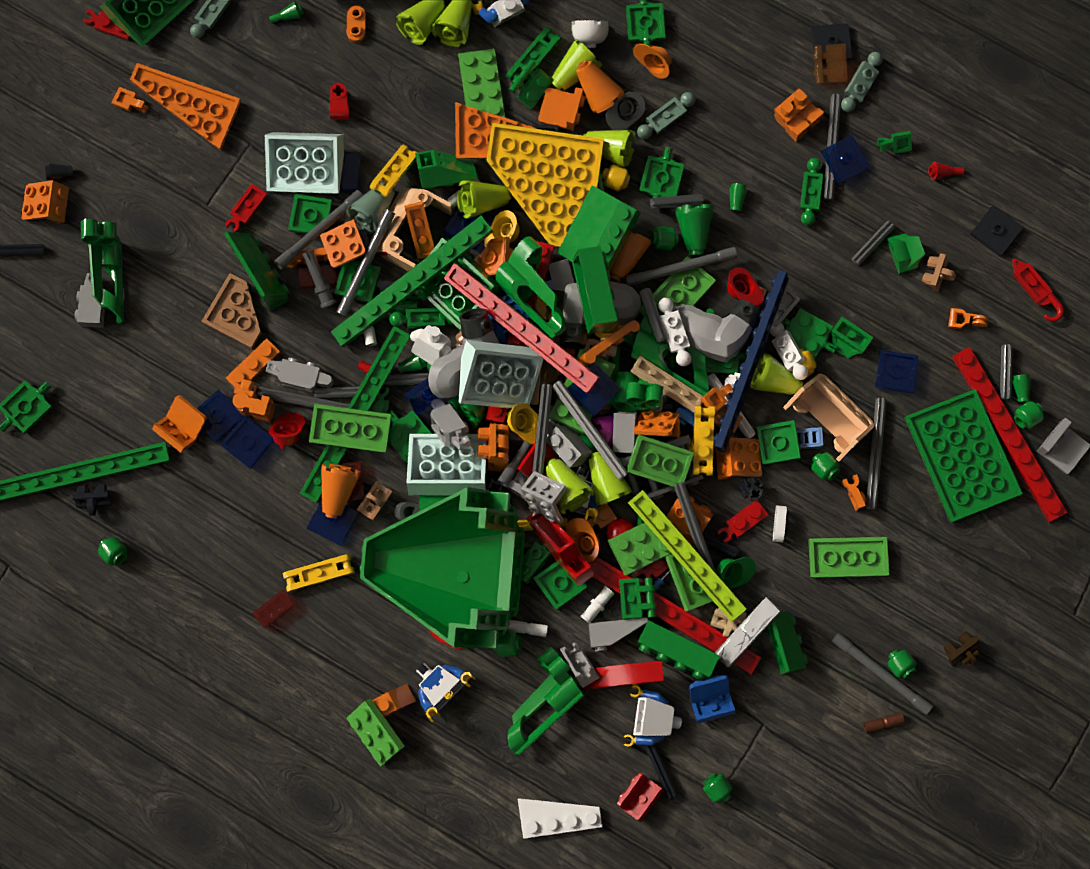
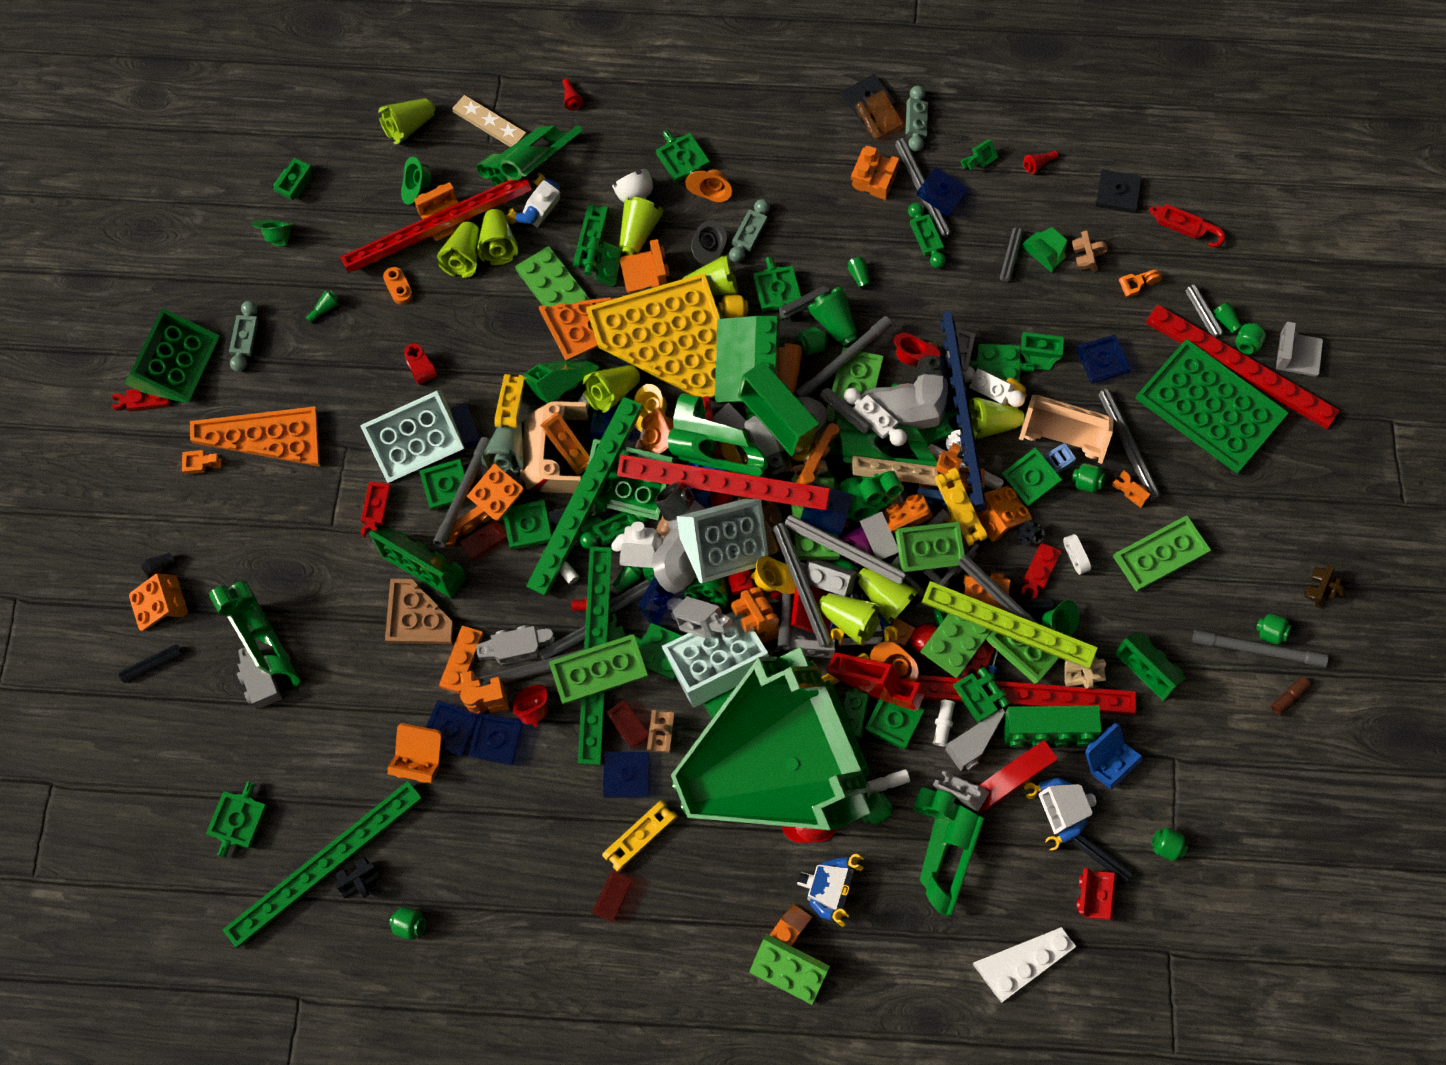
camera: 25 degrees left, 10 degrees down
dark grey pin [303,250,337,308] -> none
orange cone [321,463,360,518] -> none
dark grey piece [337,209,395,317] -> none
dark grey plate [395,502,419,521] -> none
light grey bracket [521,471,567,524] -> none
orange cone [576,60,624,114] -> none
tile [715,597,782,667] -> none

